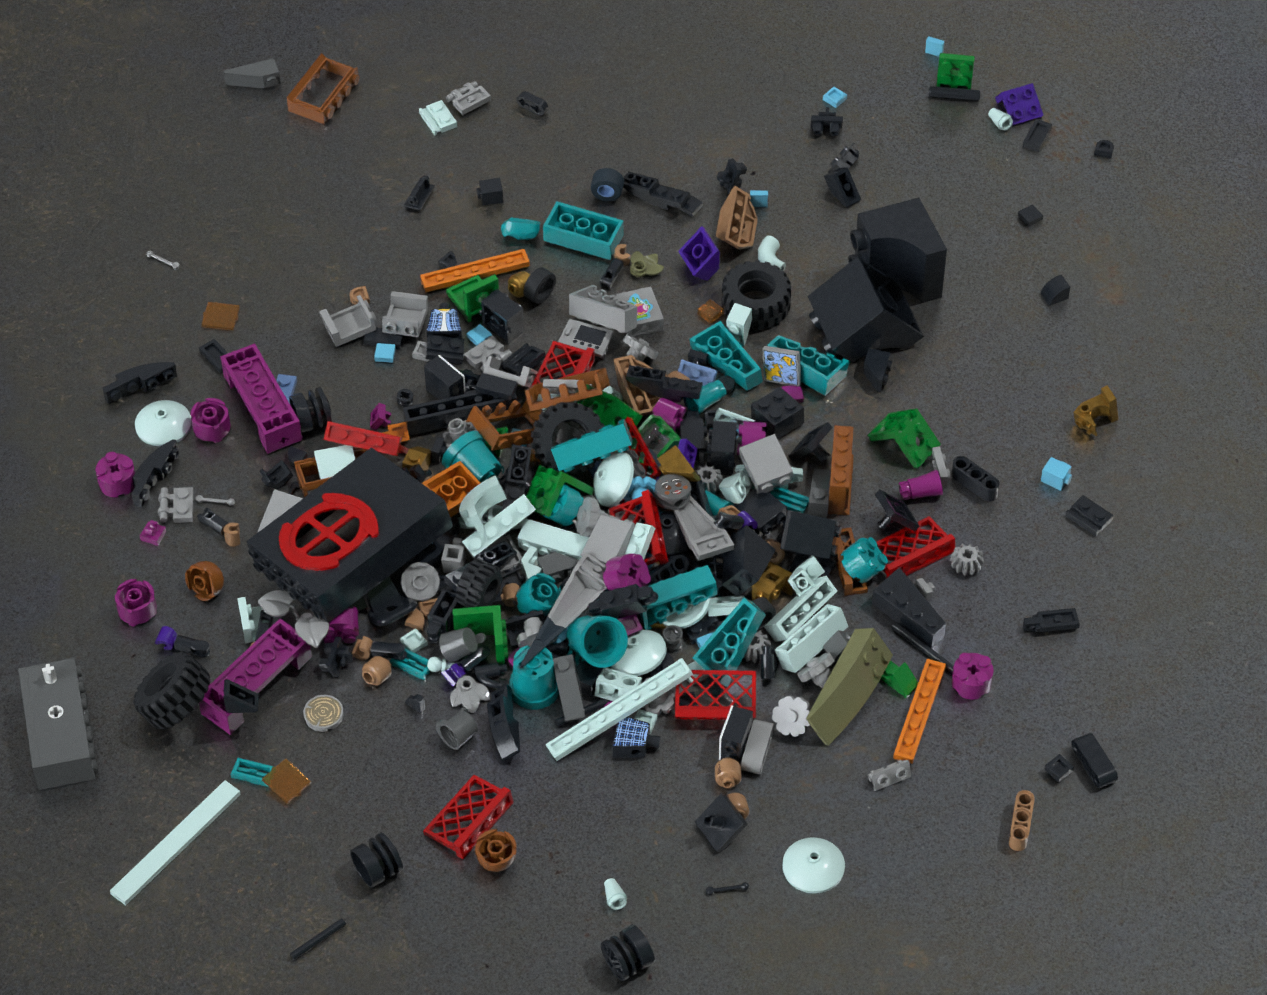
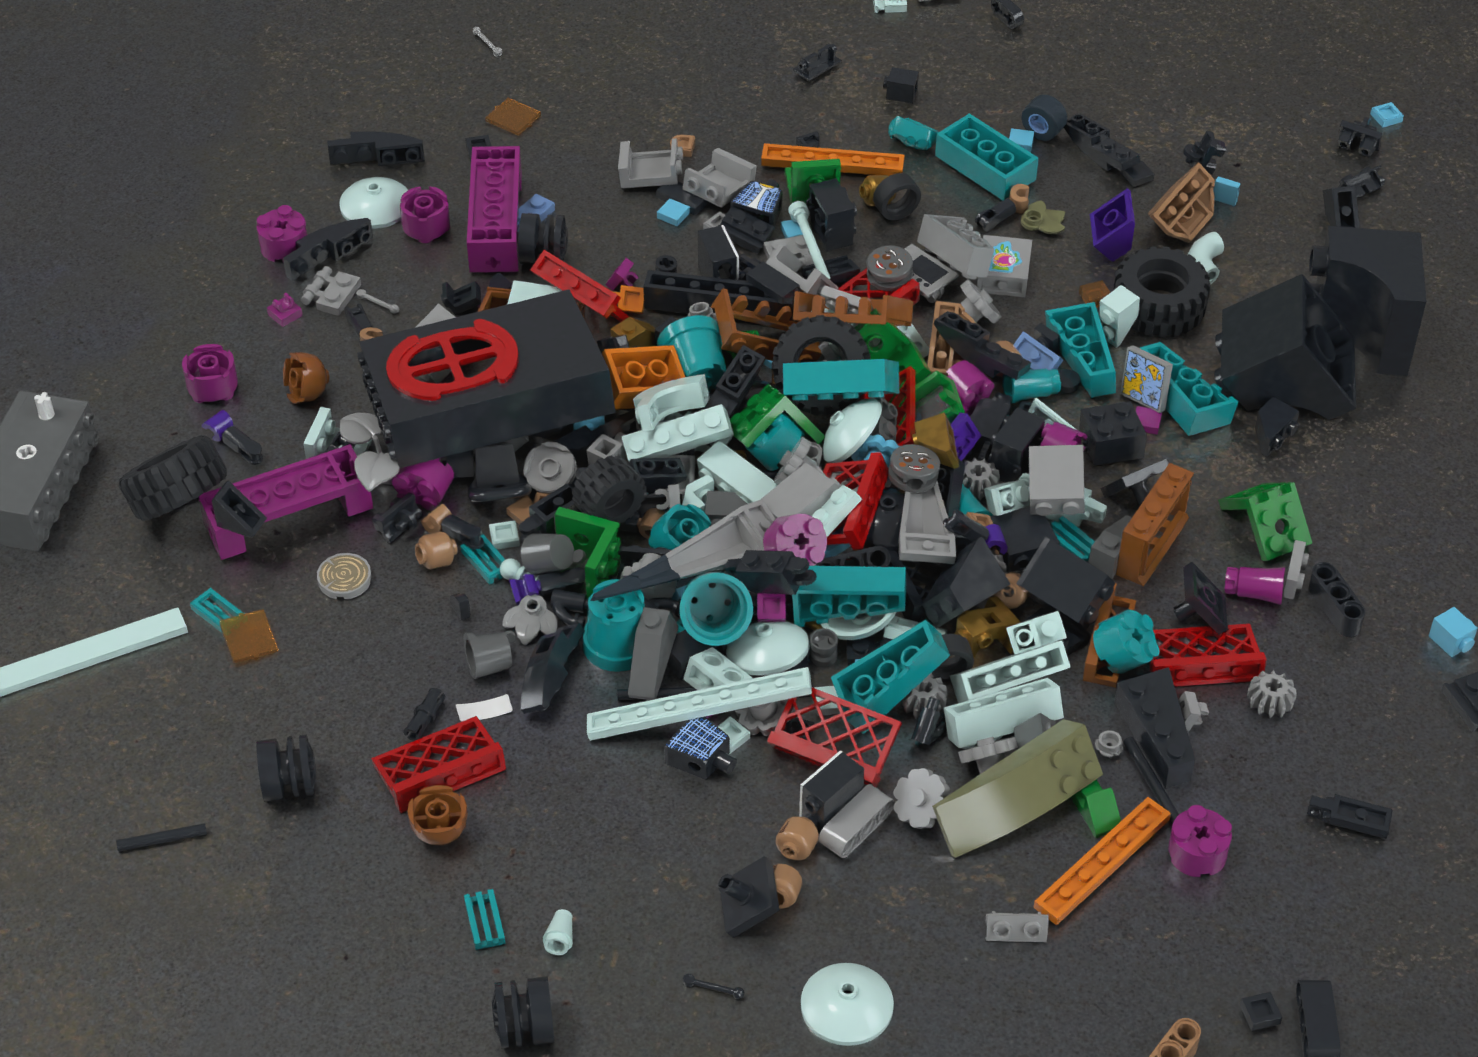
camera: 25 degrees right, 5 degrees down
none -> black pin [403,688,446,741]
none -> white sticker [456,694,513,721]
none -> teal tile [464,889,505,950]
none -> light grey tile [655,484,681,510]
none -> light aqua piece [788,201,830,279]
none -> dark grey head [867,245,913,292]
none -> medium azure tile [1009,128,1034,153]
none -> light grey plate [1095,730,1123,757]

